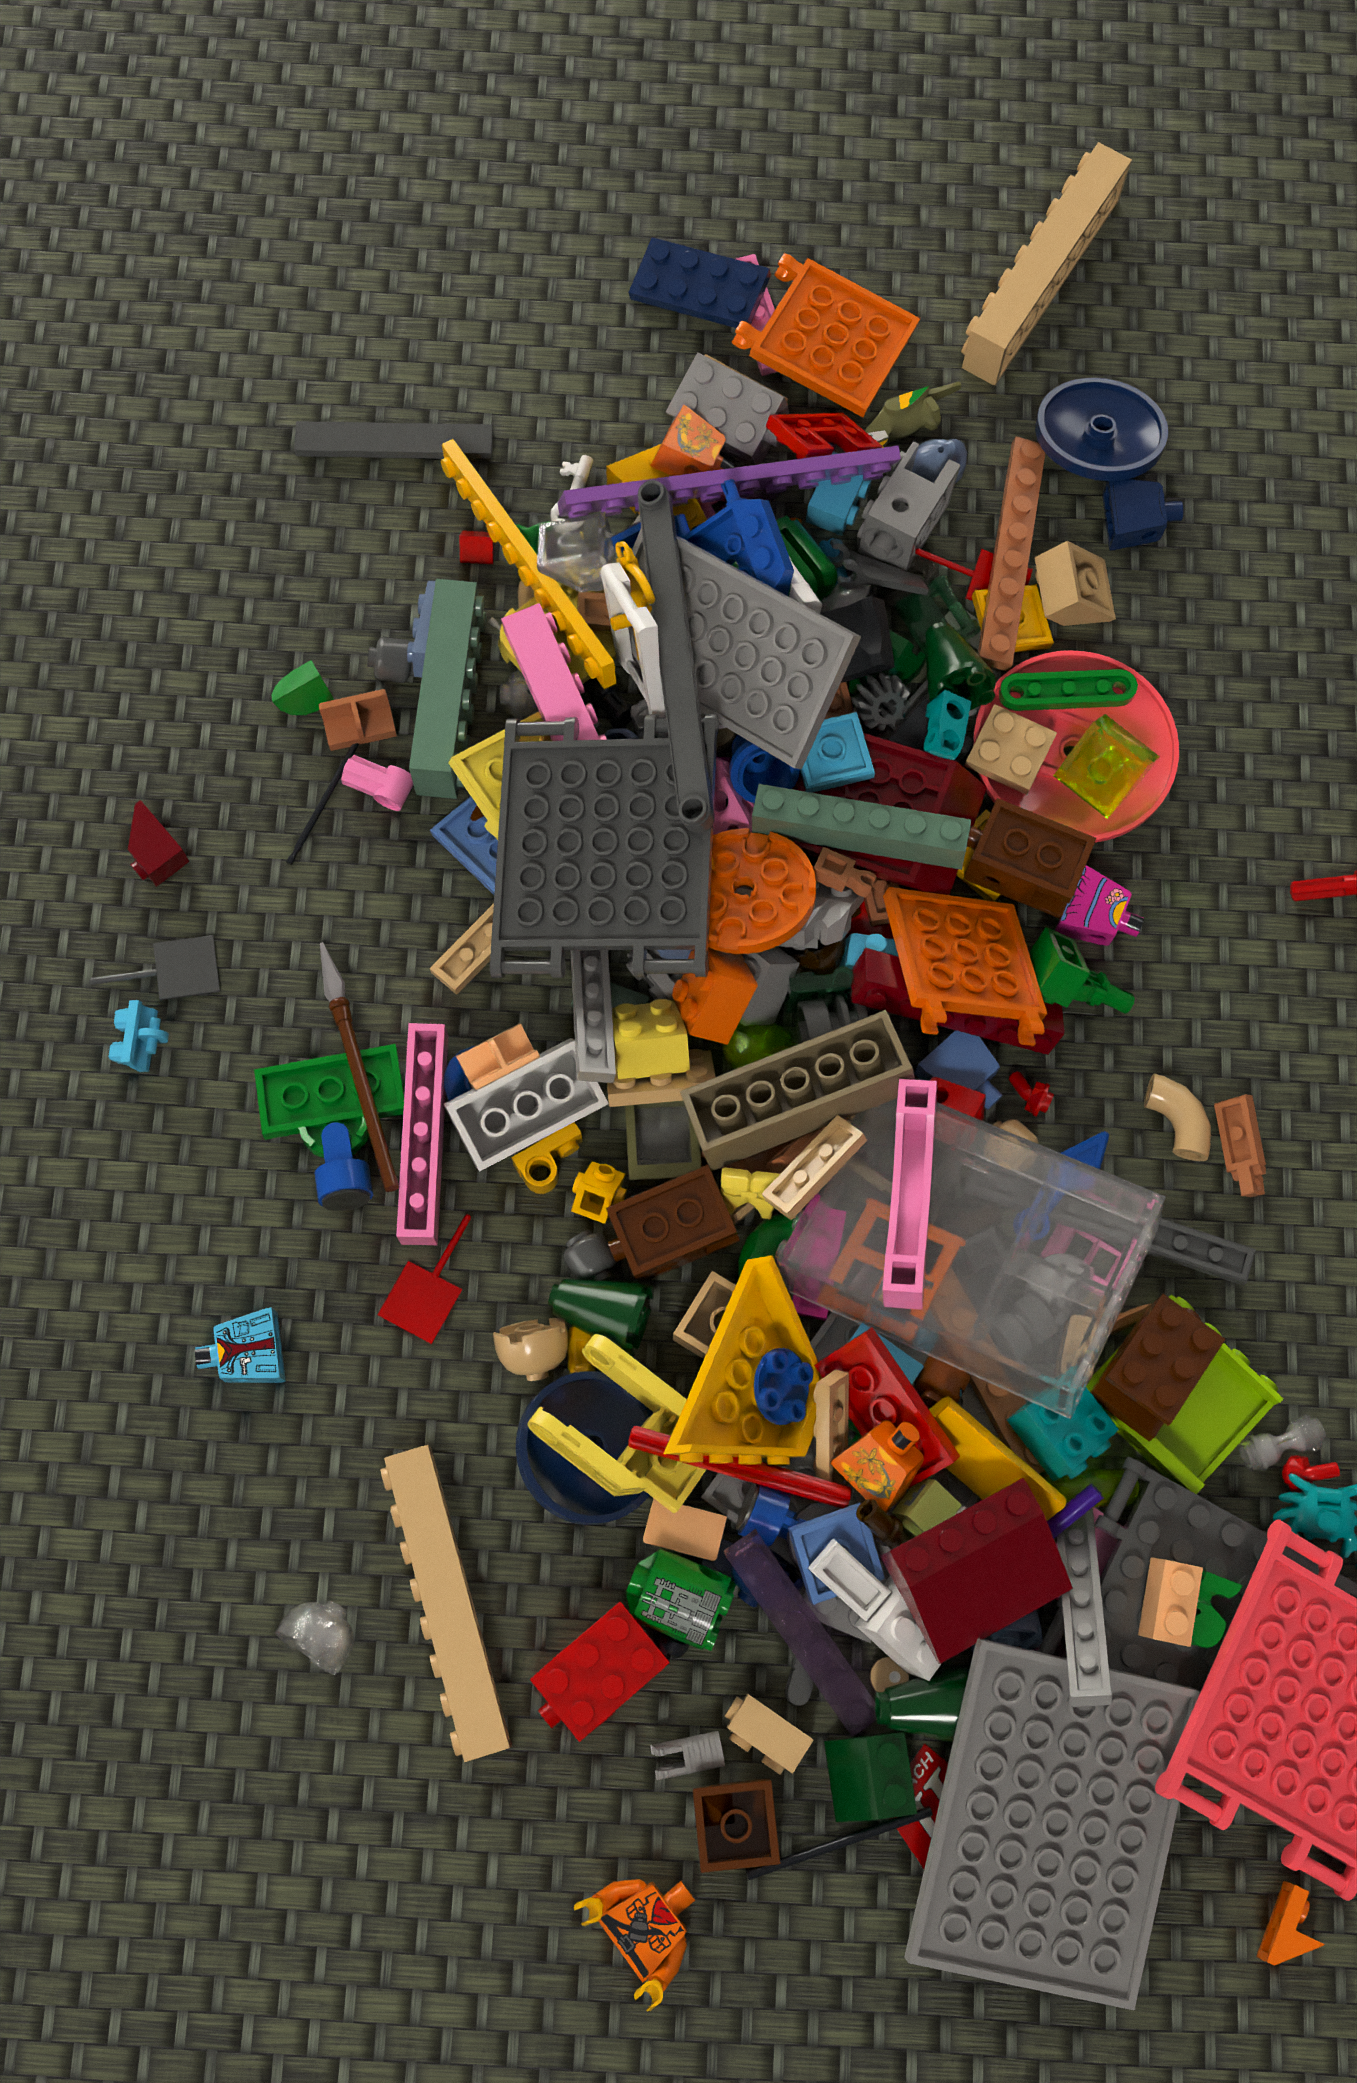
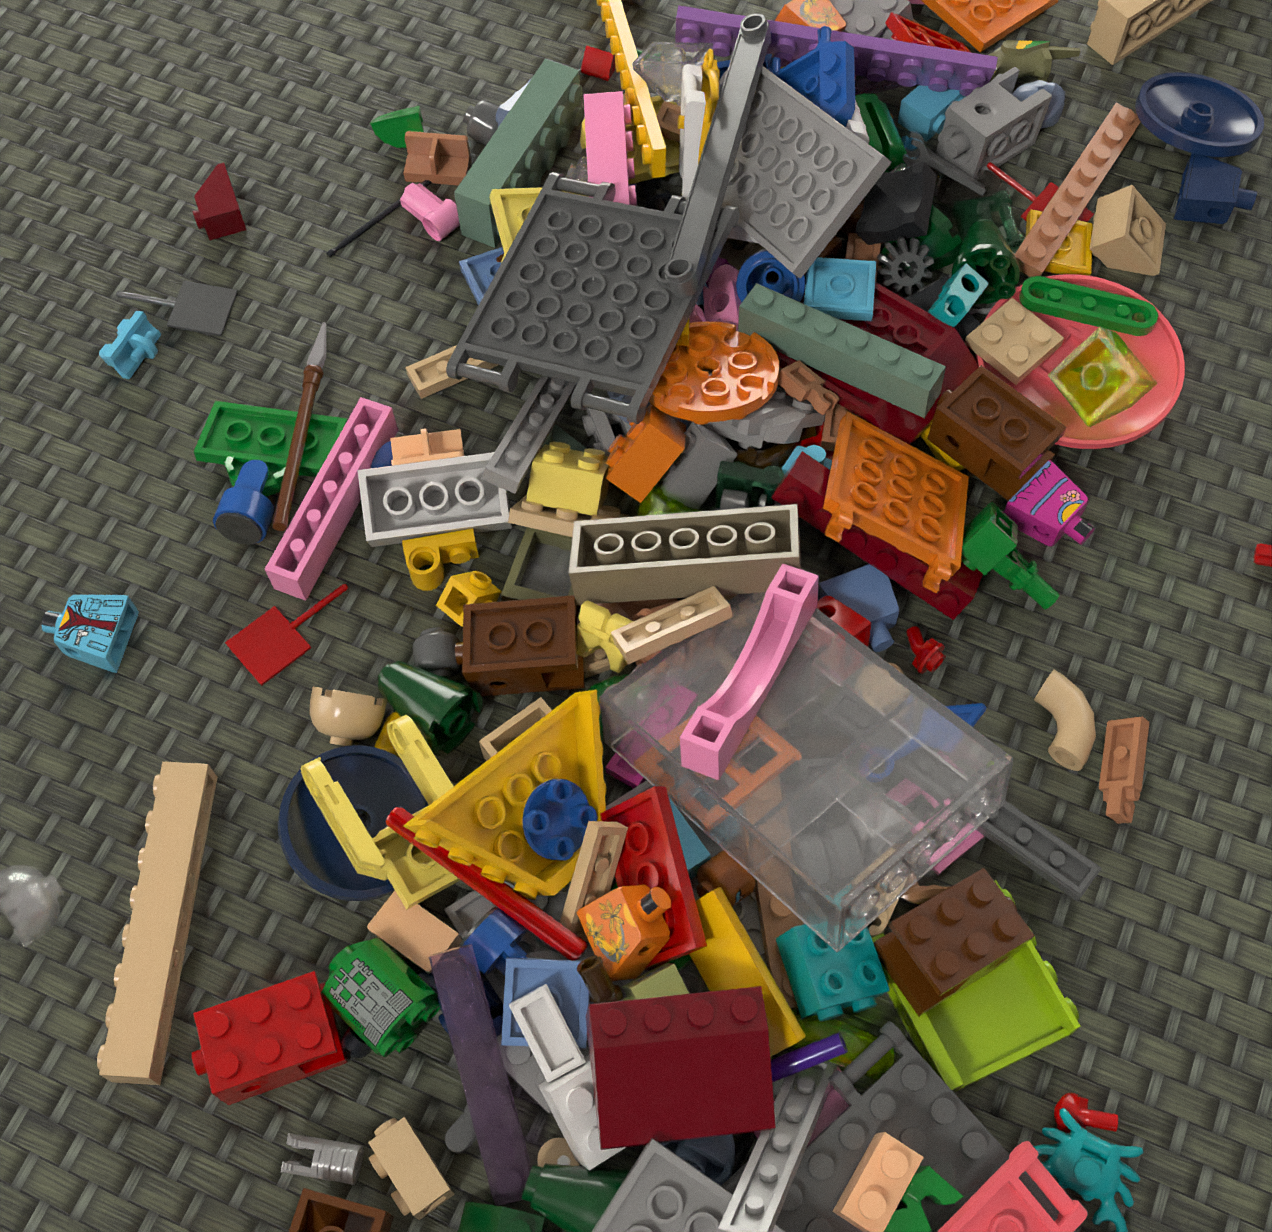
camera: 25 degrees right, 10 degrees down
clear piece [1238,1414,1326,1472] -> none

